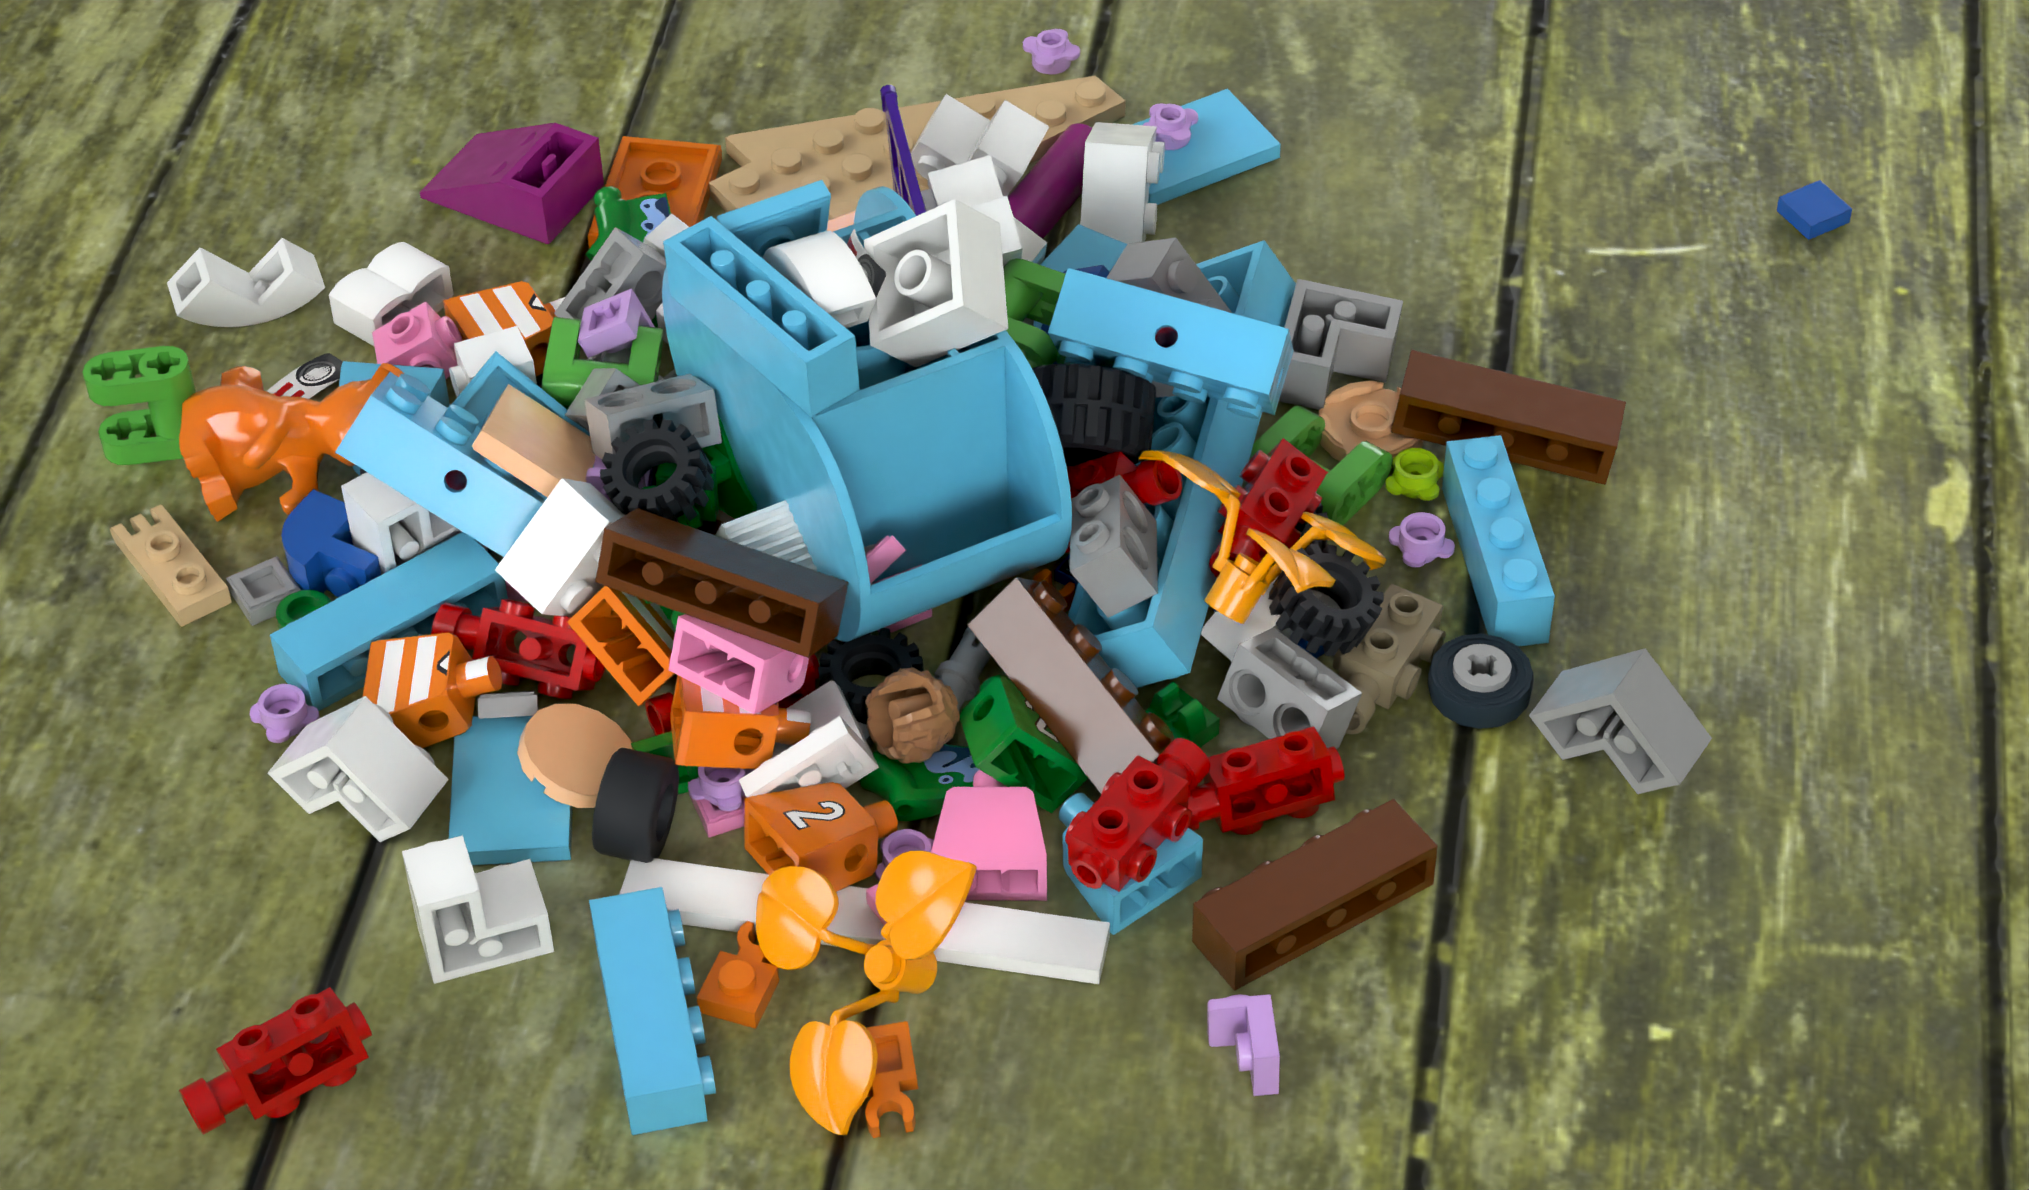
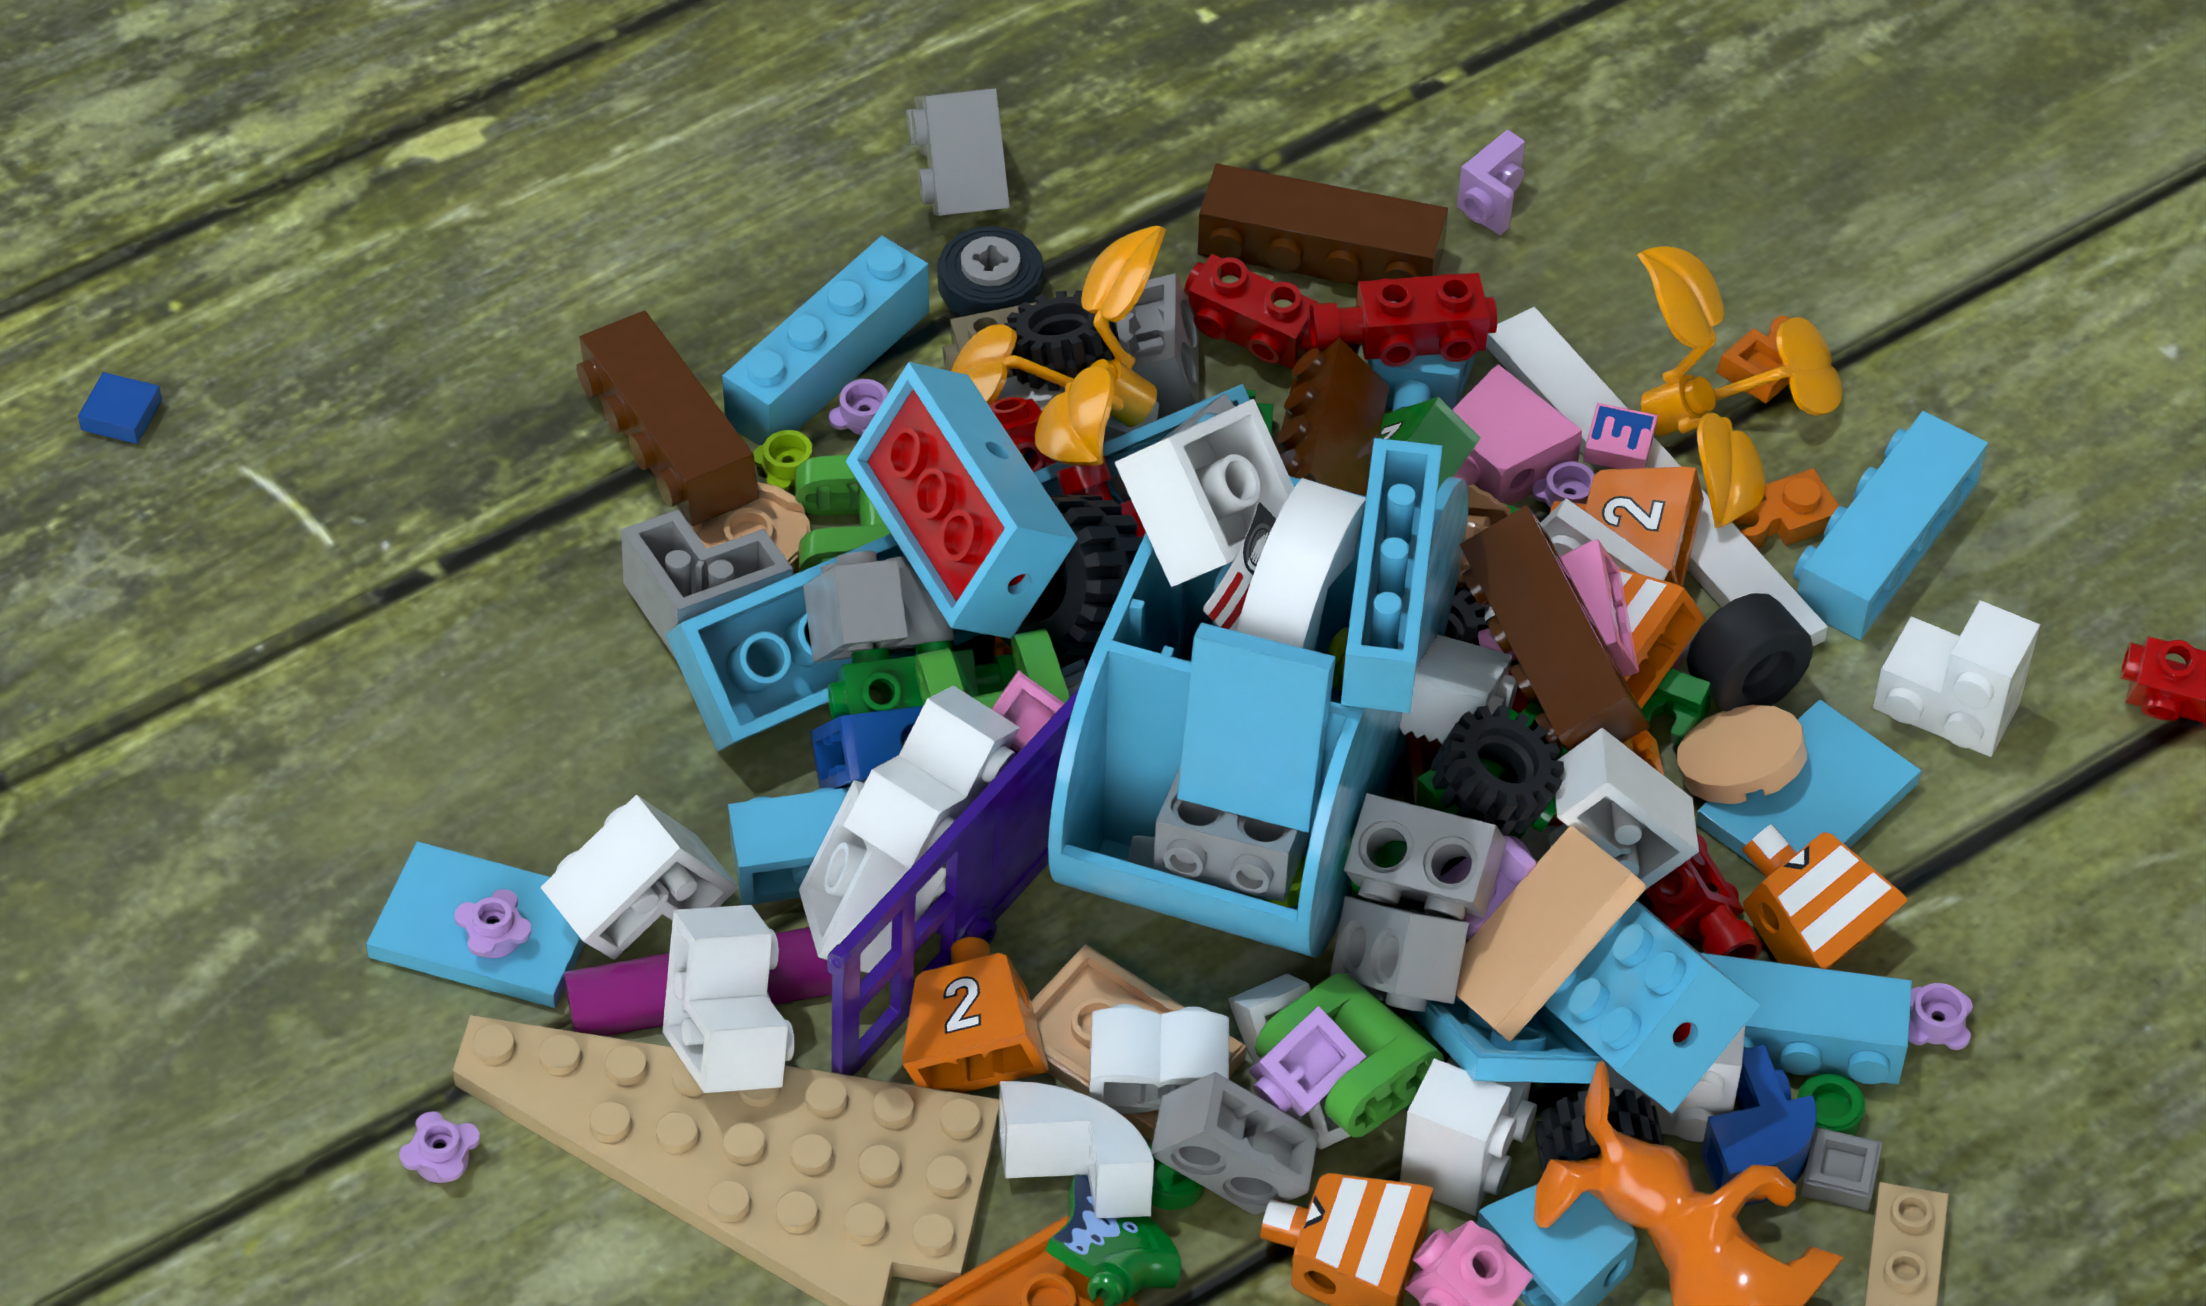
camera: 135 degrees left, 5 degrees up
white brick [268,696,449,842] -> none
light grey tile [477,691,539,719] -> none

